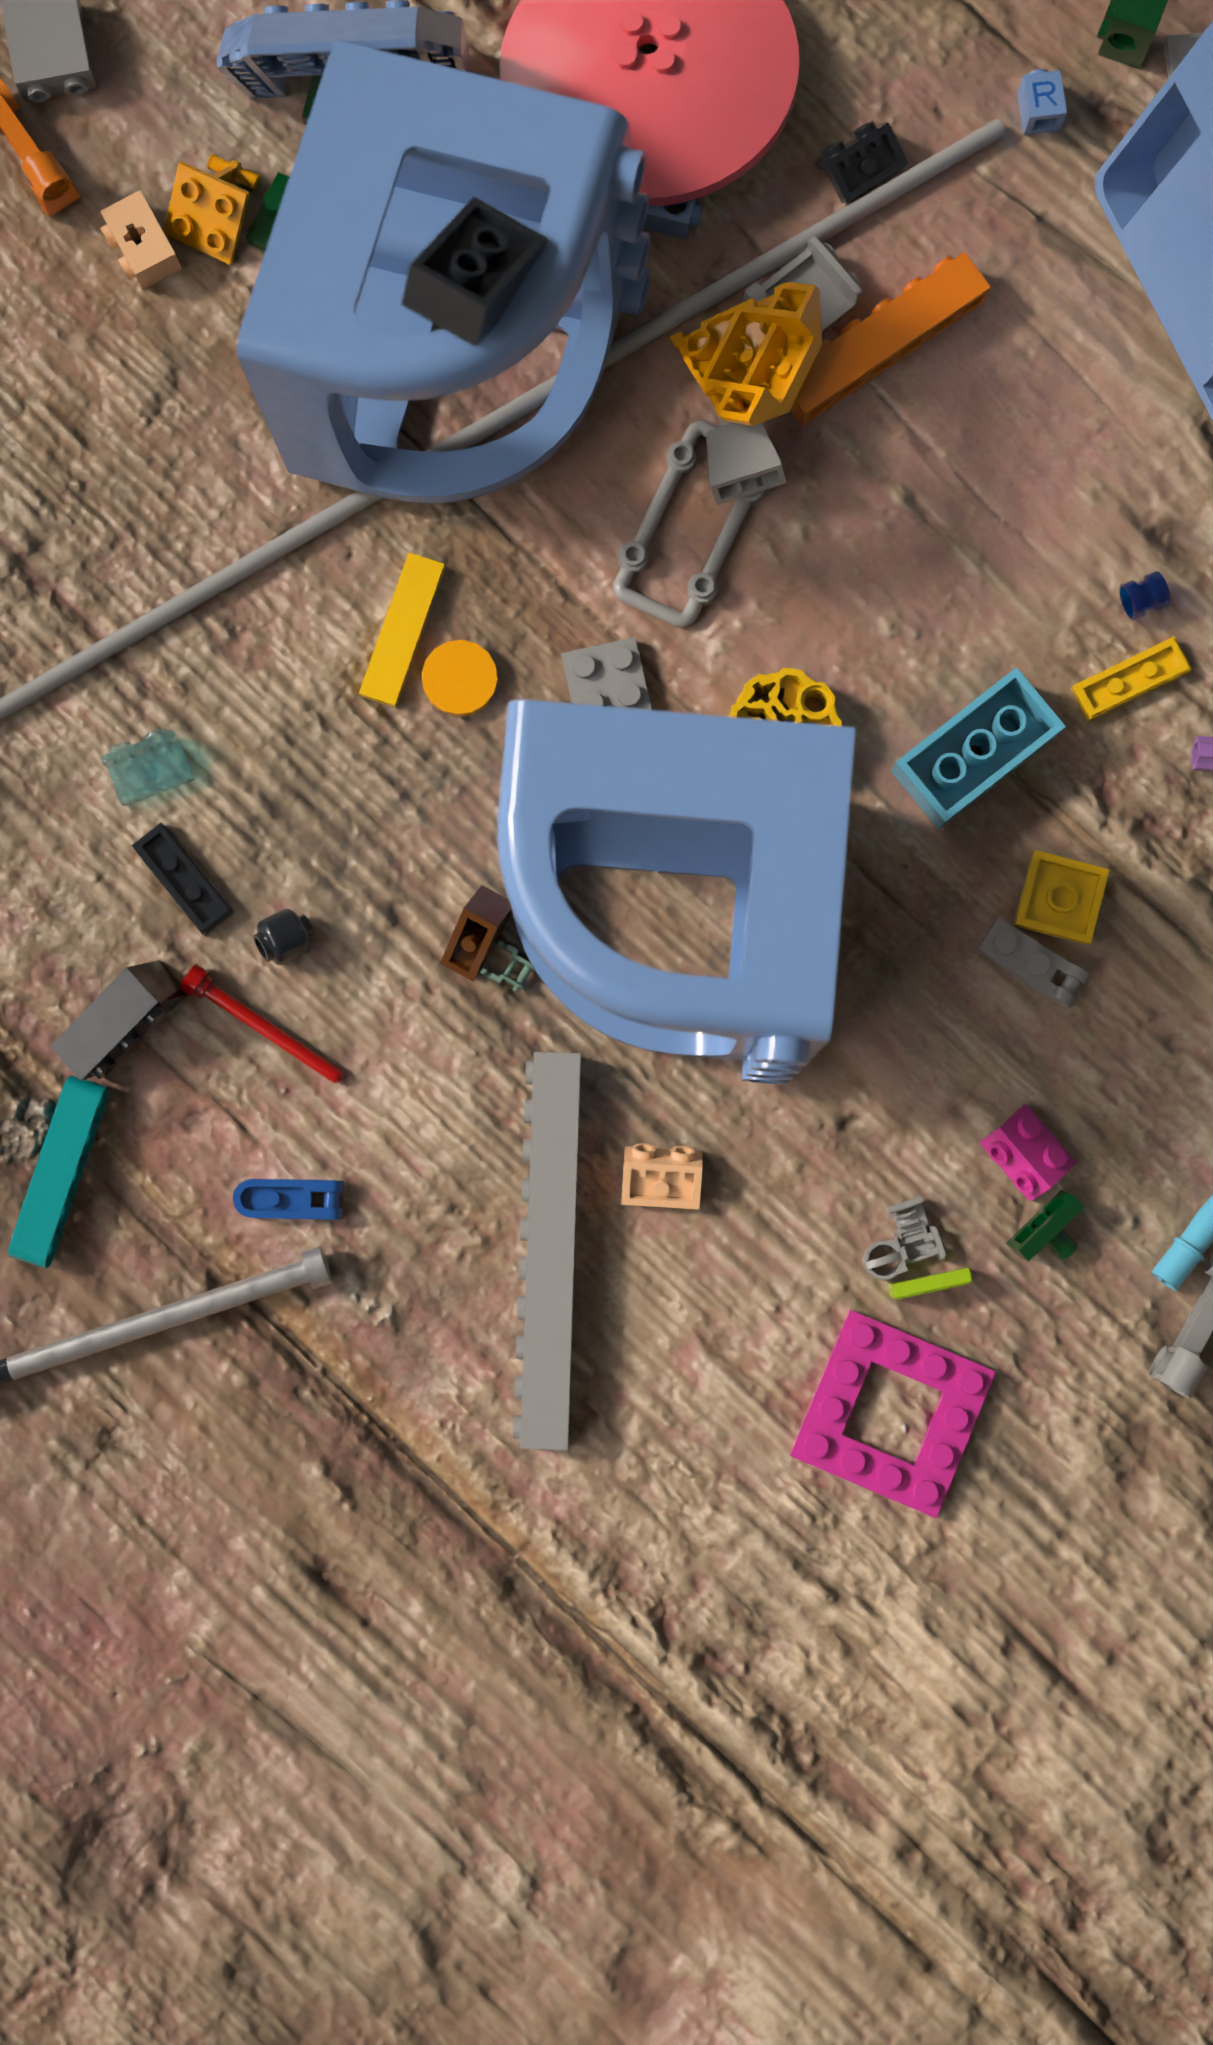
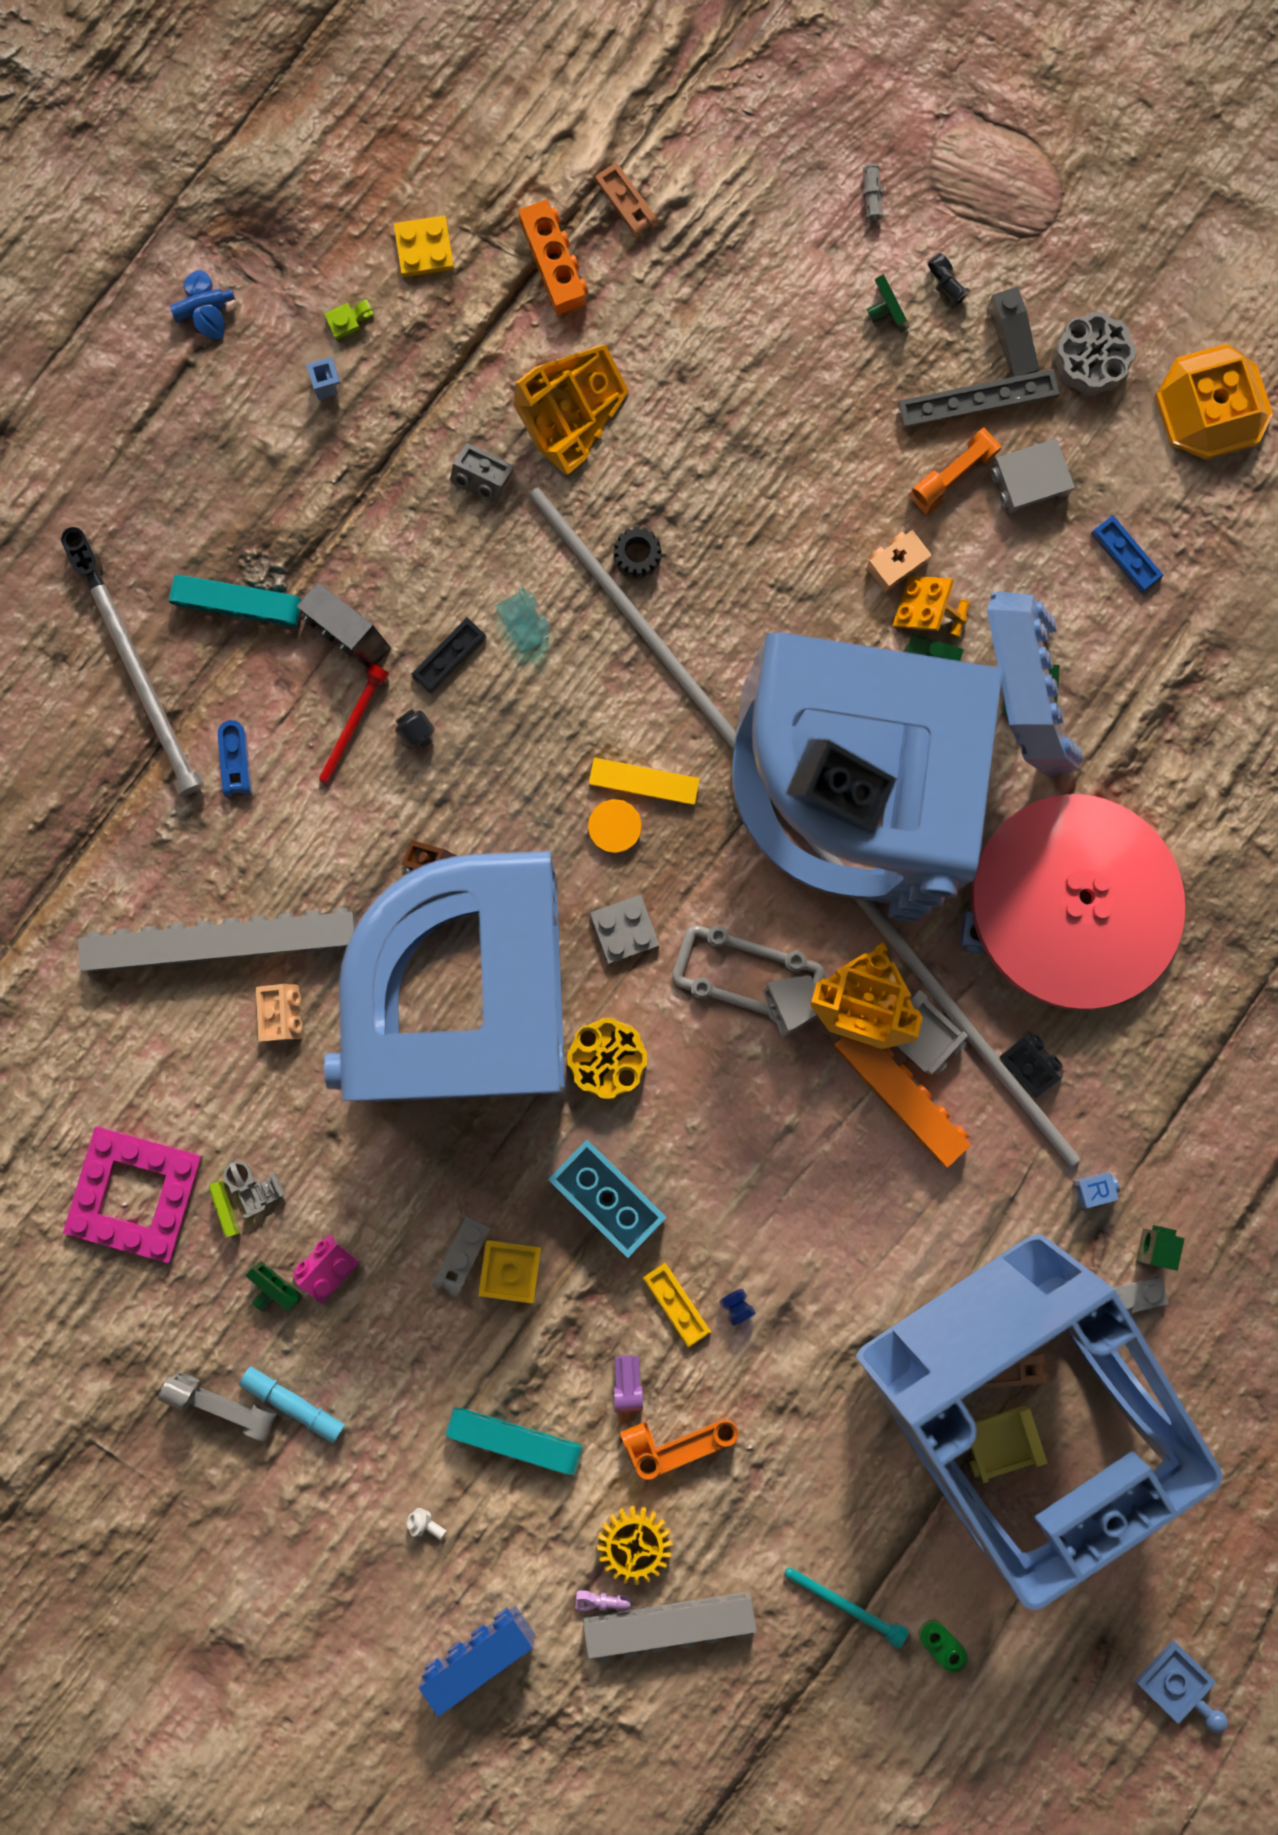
camera: 75 degrees right, 0 degrees up
none -> black tyre [614,526,662,579]

